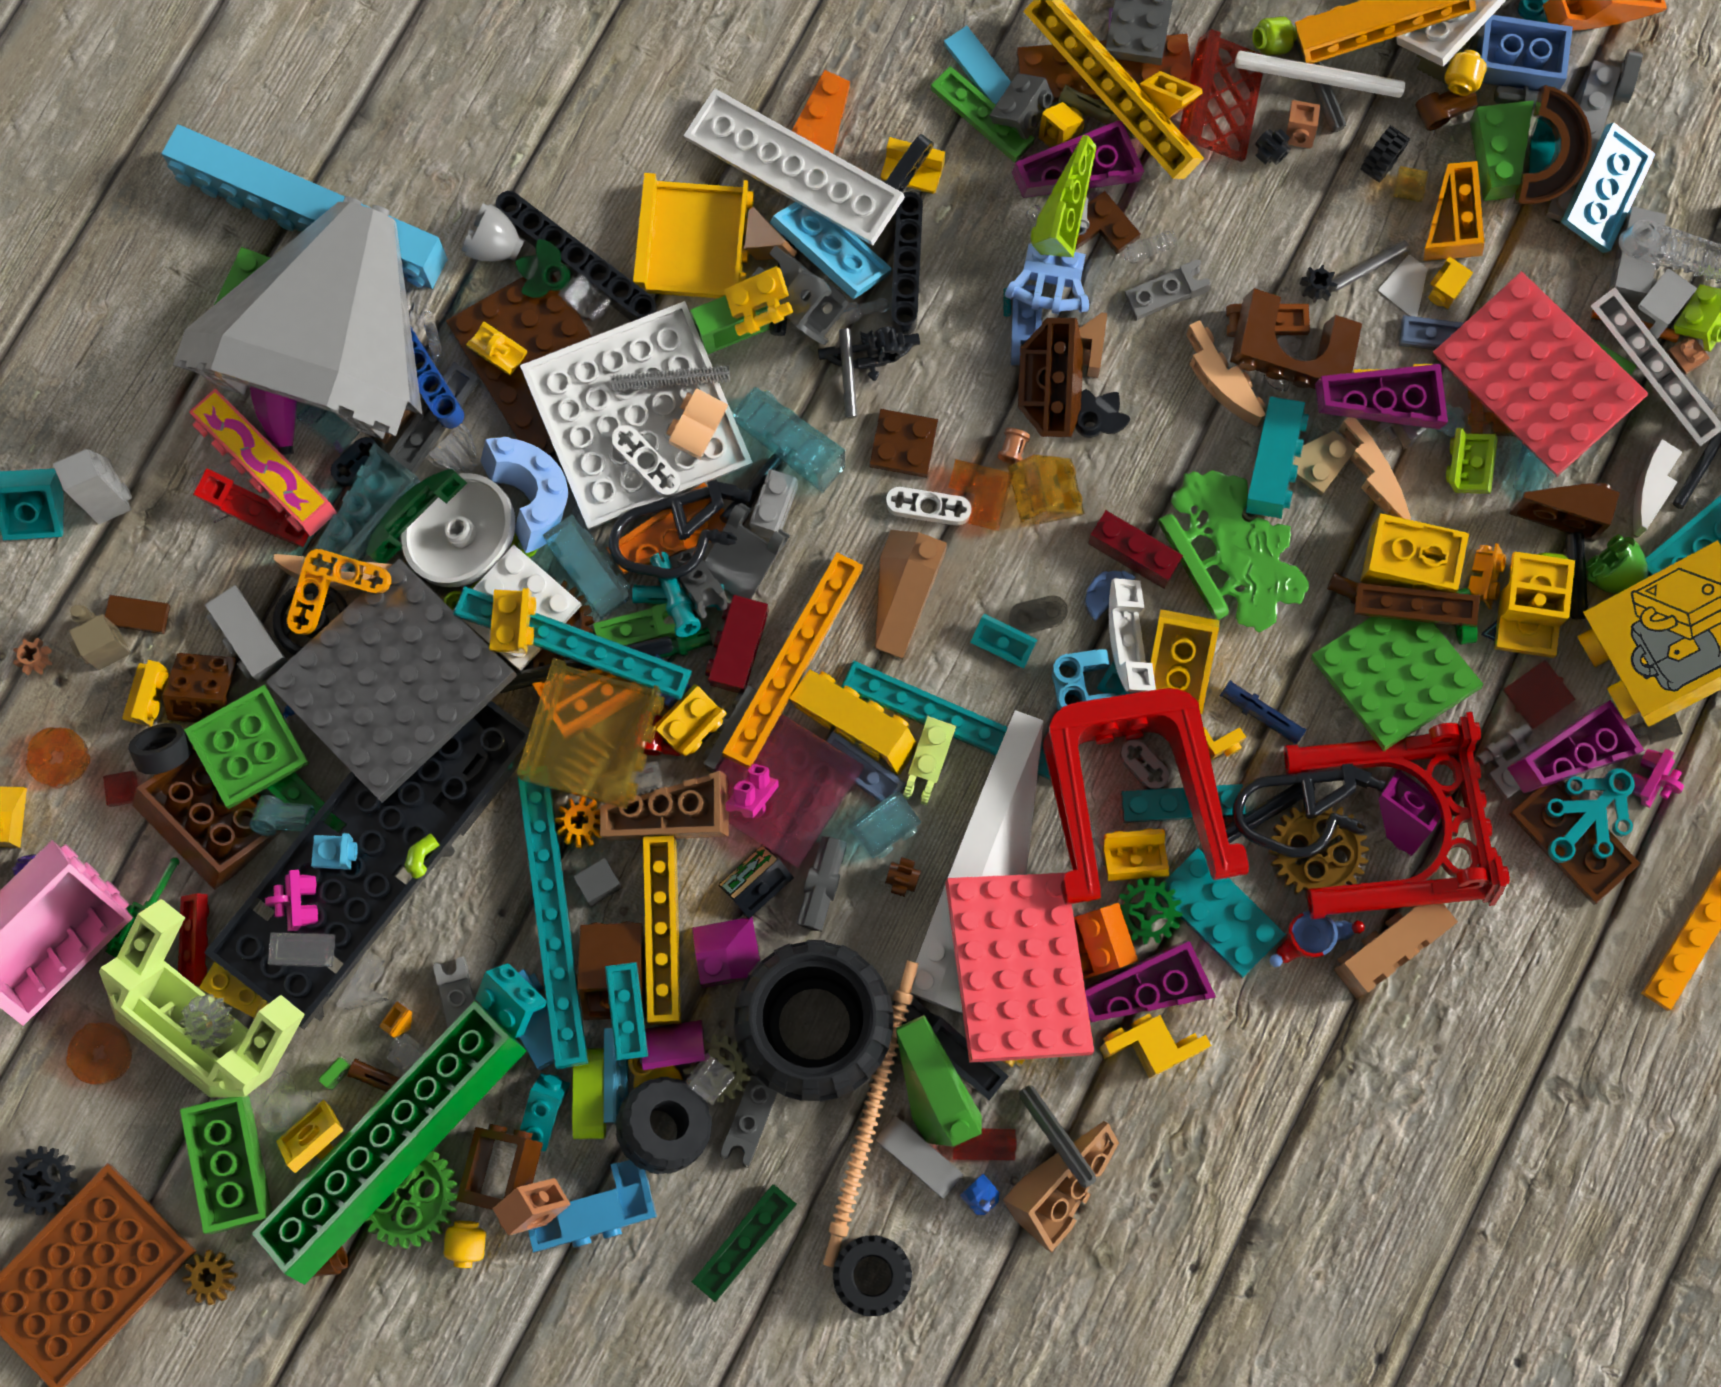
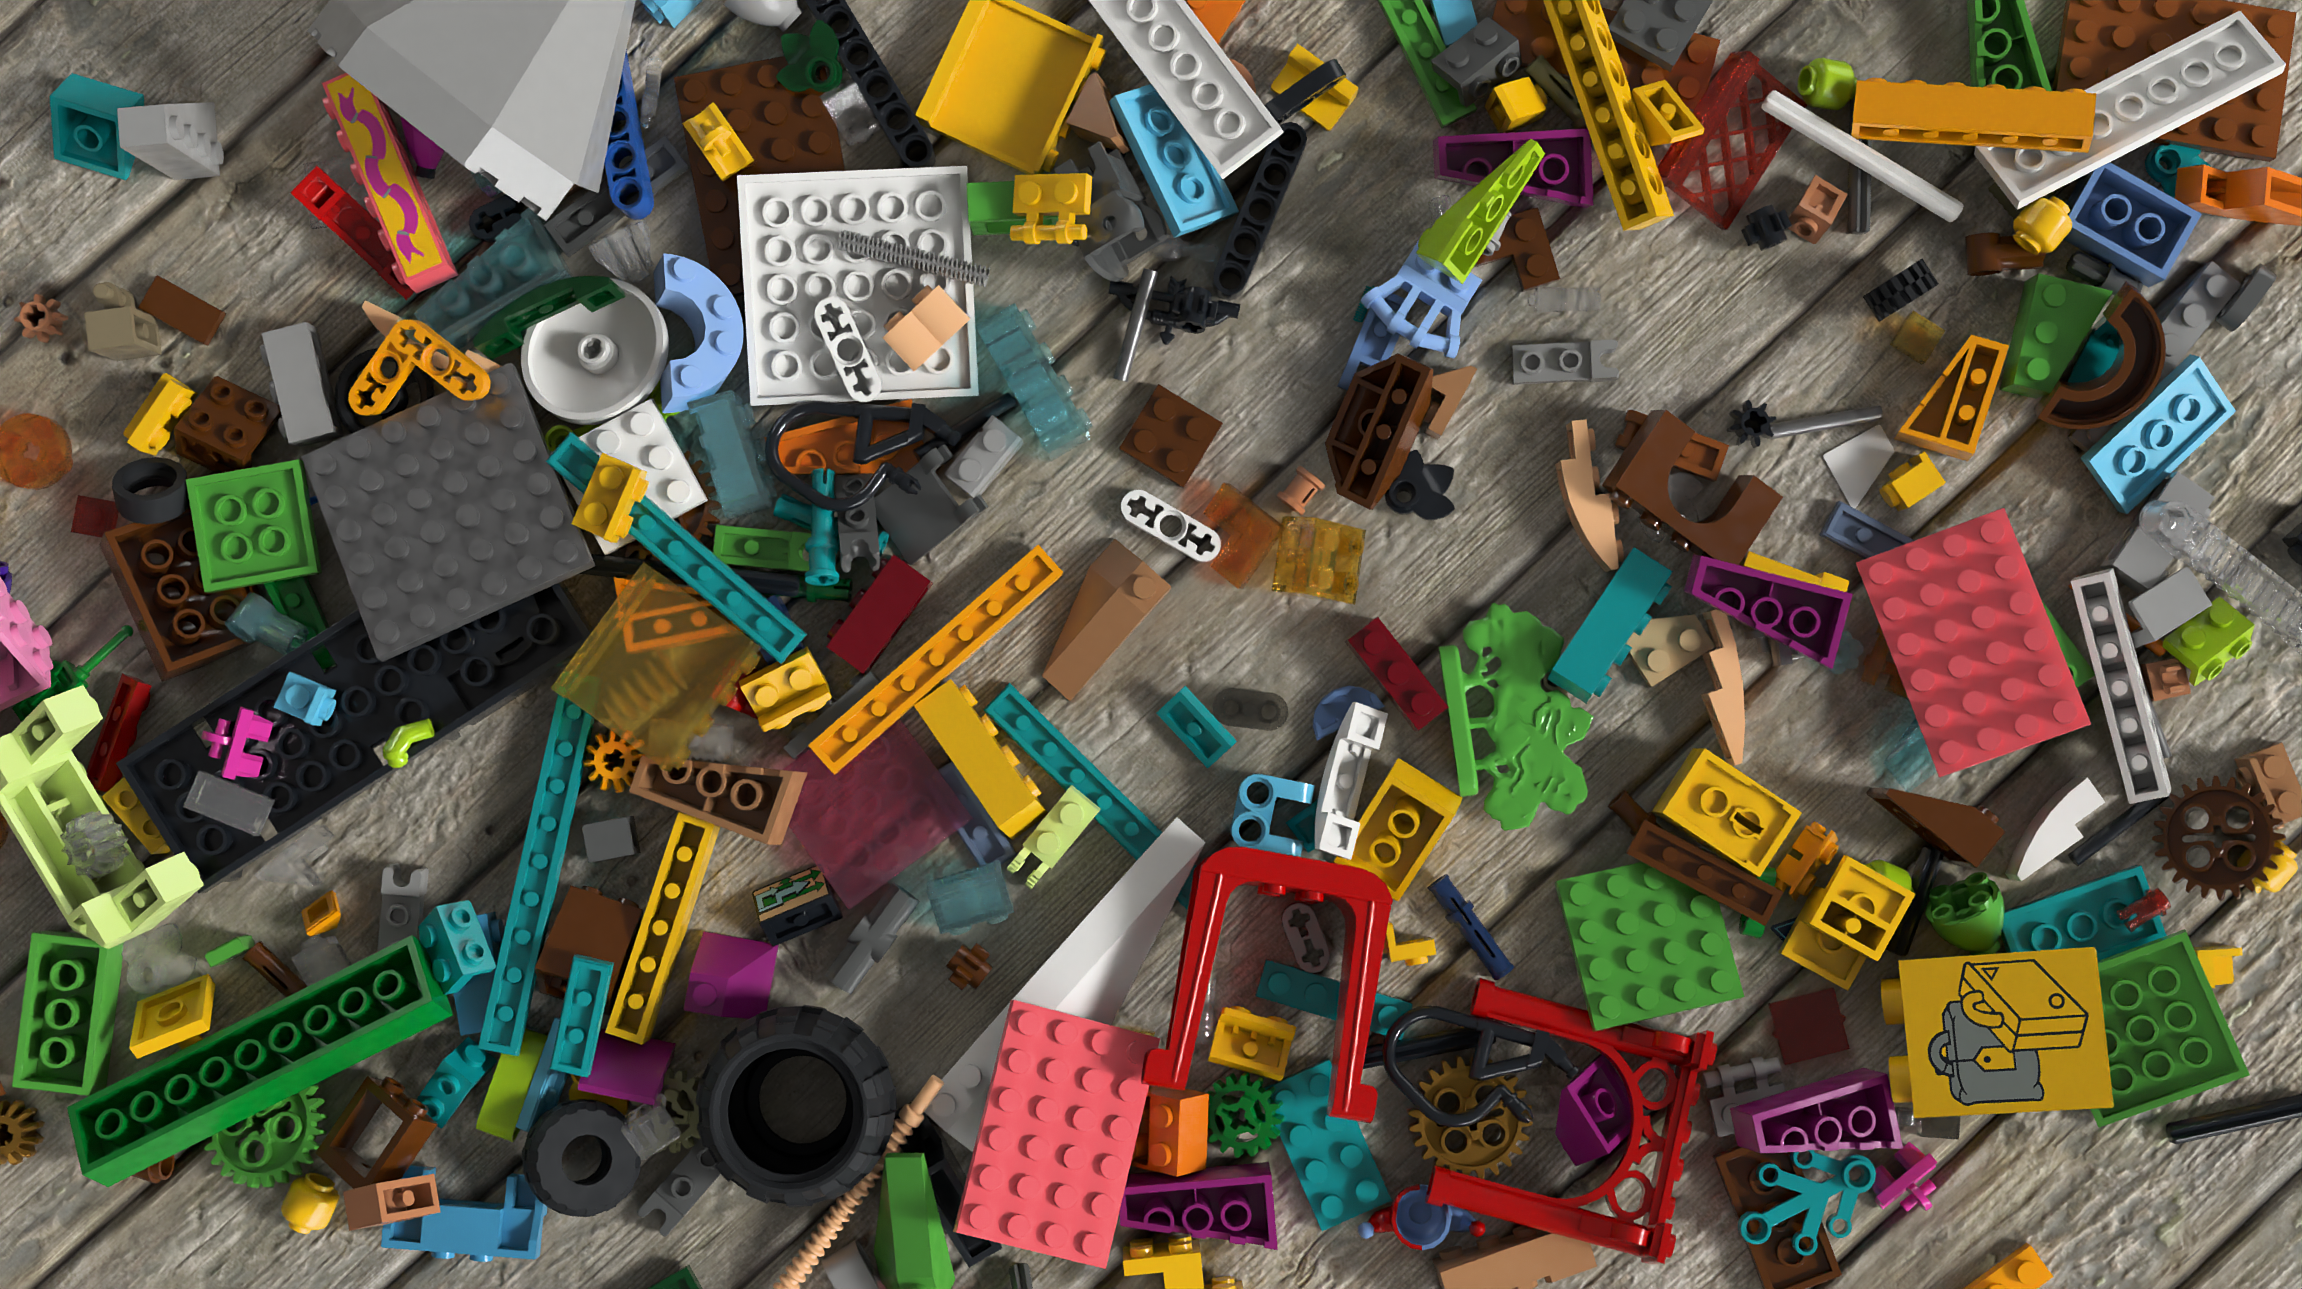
camera: 20 degrees right, 10 degrees up
dark pink hips [725,764,779,818] -> none
lime bracket [1446,428,1498,494] -> none

